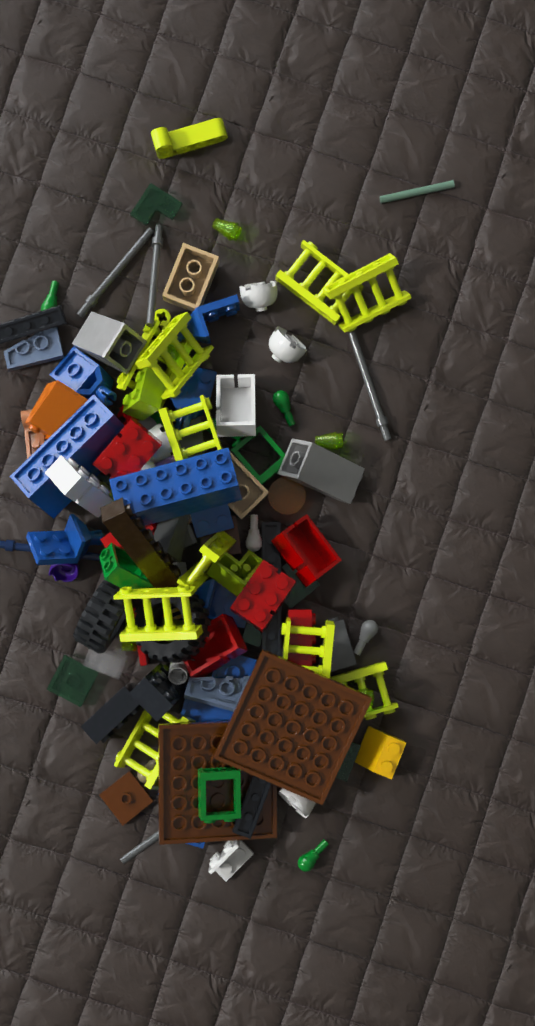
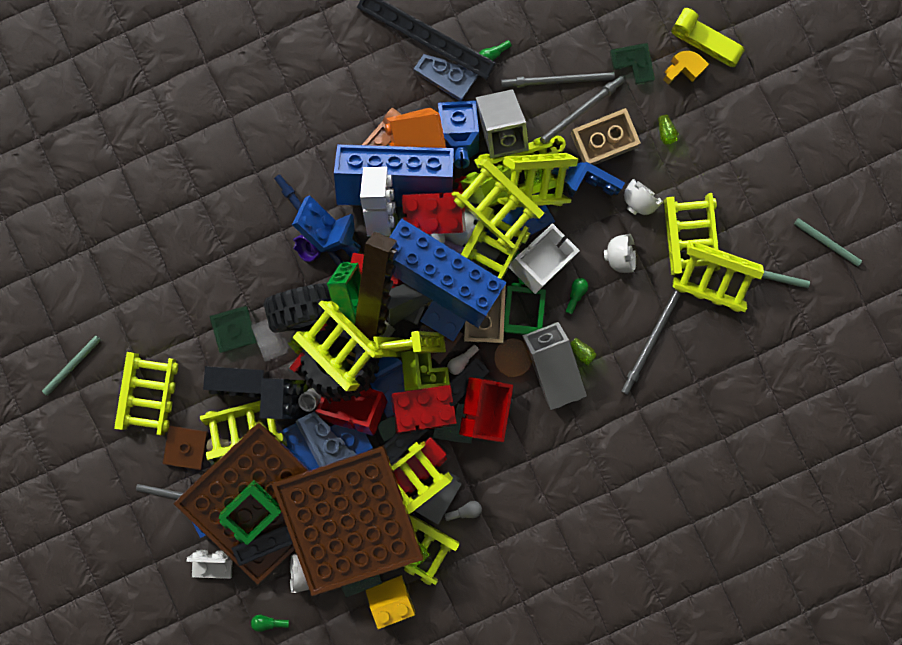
camera: 50 degrees right, 0 degrees up
none -> neon yellow fence [114,352,178,435]
none -> neon yellow fence [451,159,544,249]
none -> yellow brick [663,51,709,85]
none -> sand green bar [737,271,810,288]

